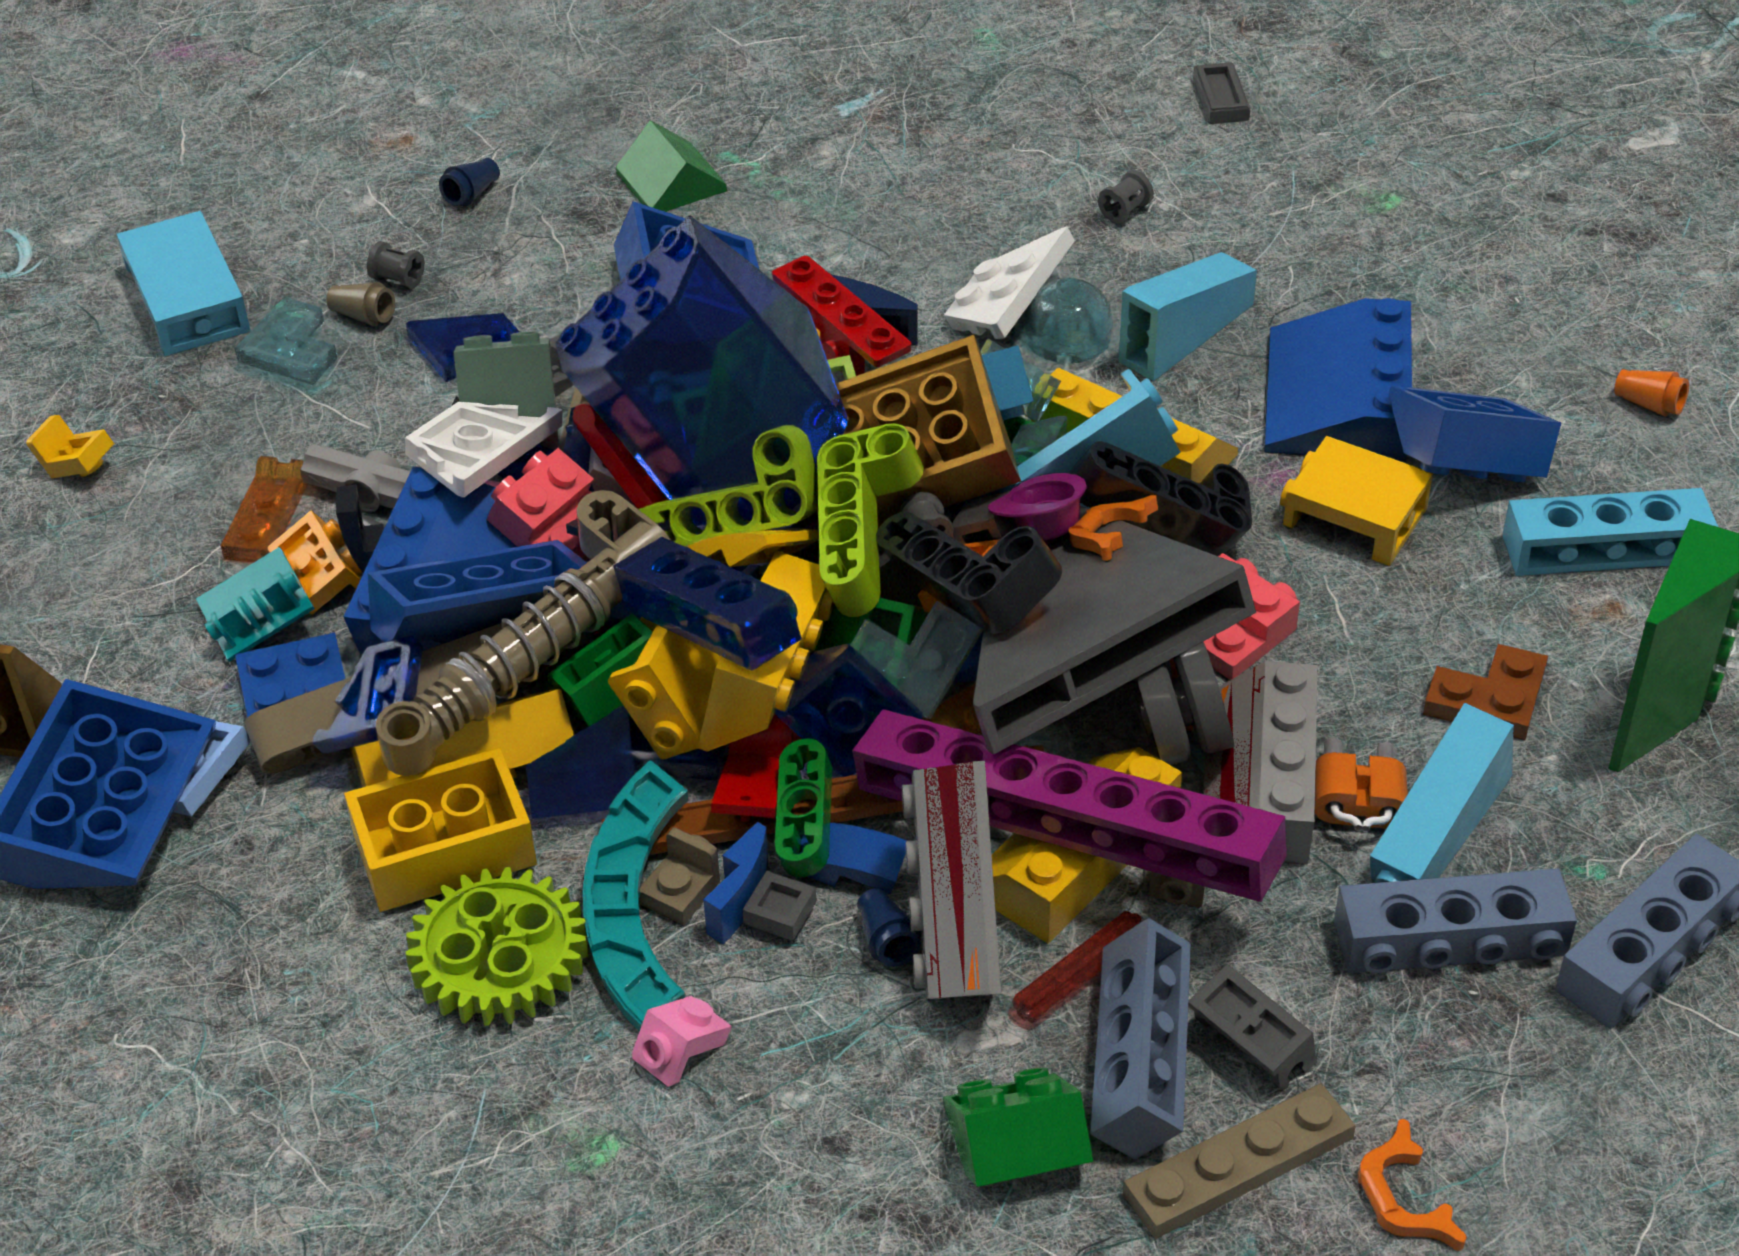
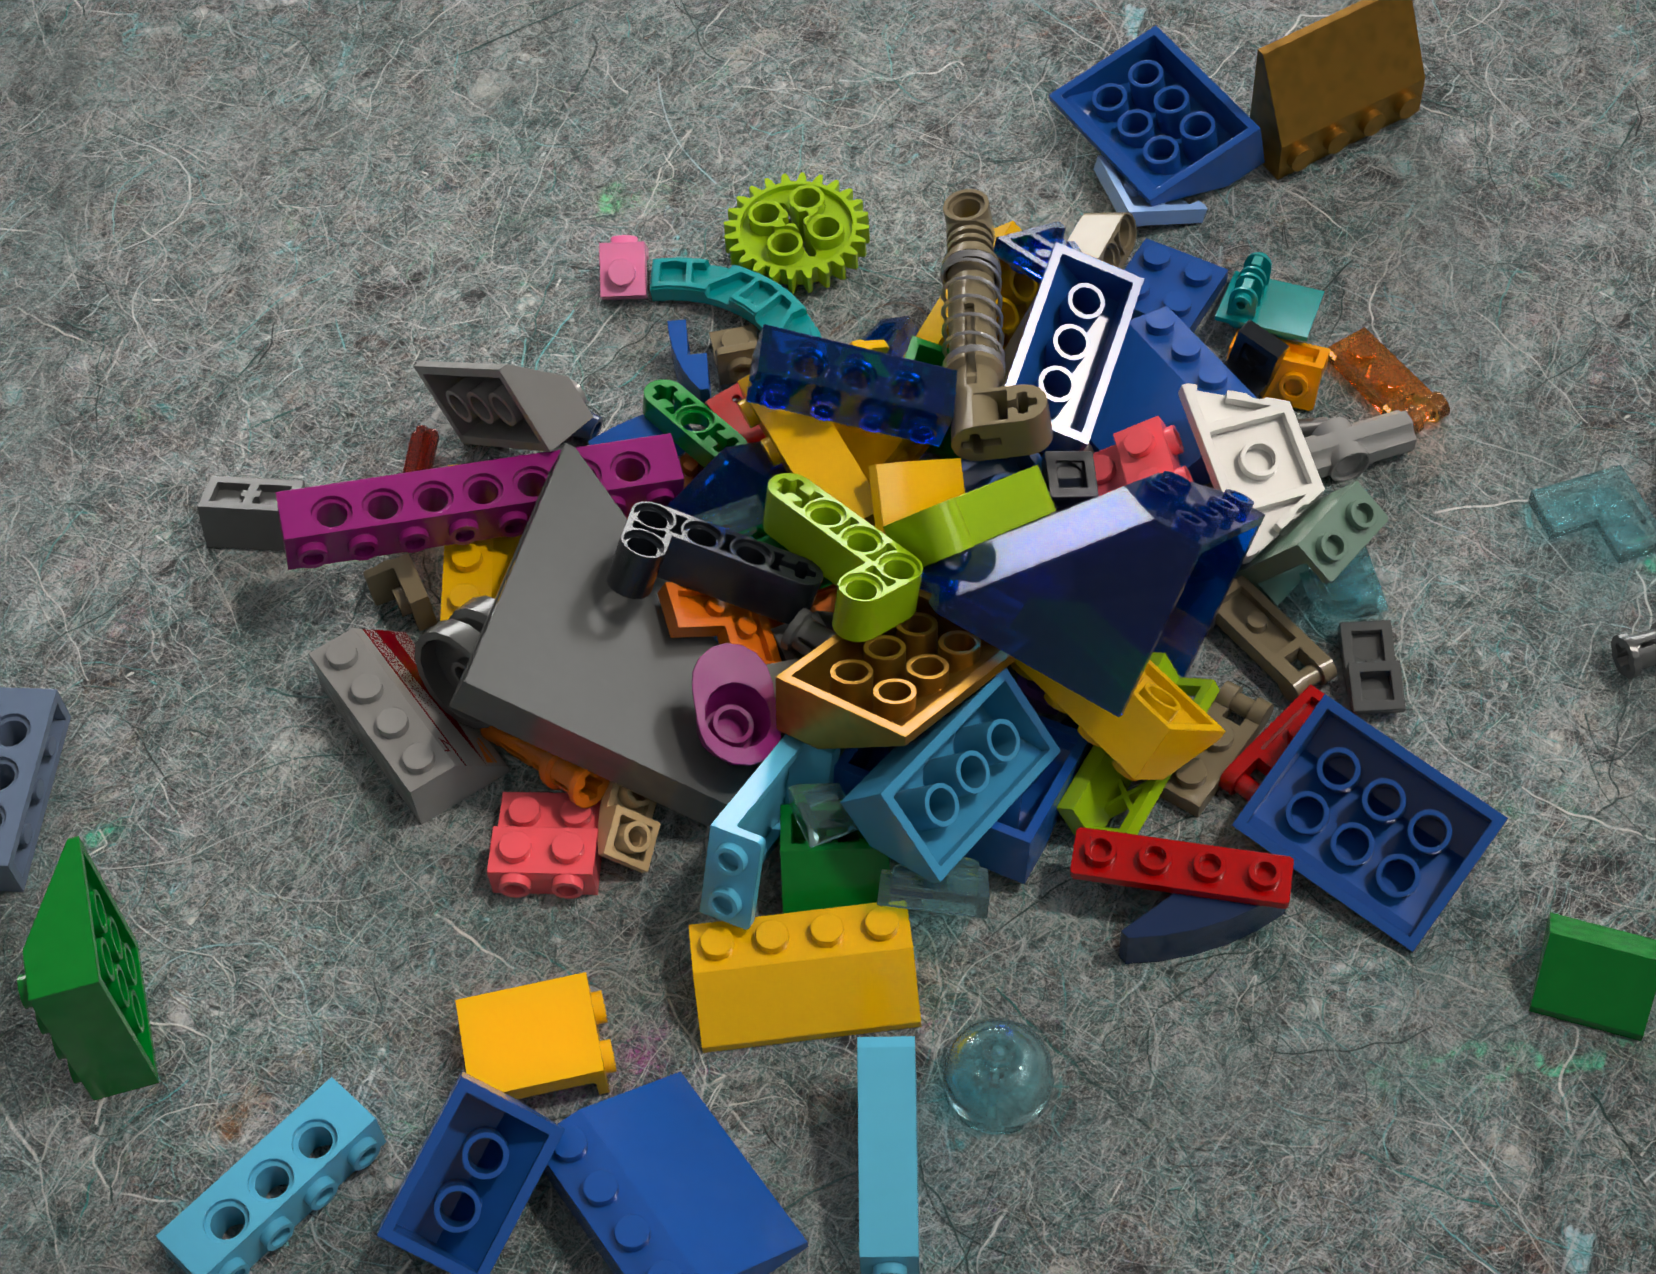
camera: 140 degrees right, 10 degrees up
yellow bracket [26,415,115,479] -> none
dark tan cone [326,282,395,326] -> none
yellow brick [344,747,537,912] -> none
clear blue wing [405,313,520,382] -> none
dark grey plate [743,871,817,941] -> none
green slope [943,1067,1093,1187] -> none
white wing [944,227,1075,339] -> none
black beam [1069,441,1252,556] -> none
orange helmet [1069,495,1158,561] -> none
sand blue brick [1090,917,1191,1160] -> none
dark tan plate [1122,1083,1356,1239] -> none
orange piece [1315,737,1408,832] -> none
sand blue brick [1334,868,1577,973] -> none
orange helmet [1357,1119,1467,1251] -> none
medium azure slope [1370,703,1514,883] -> none
dark orange plate [1423,644,1548,740] -> none

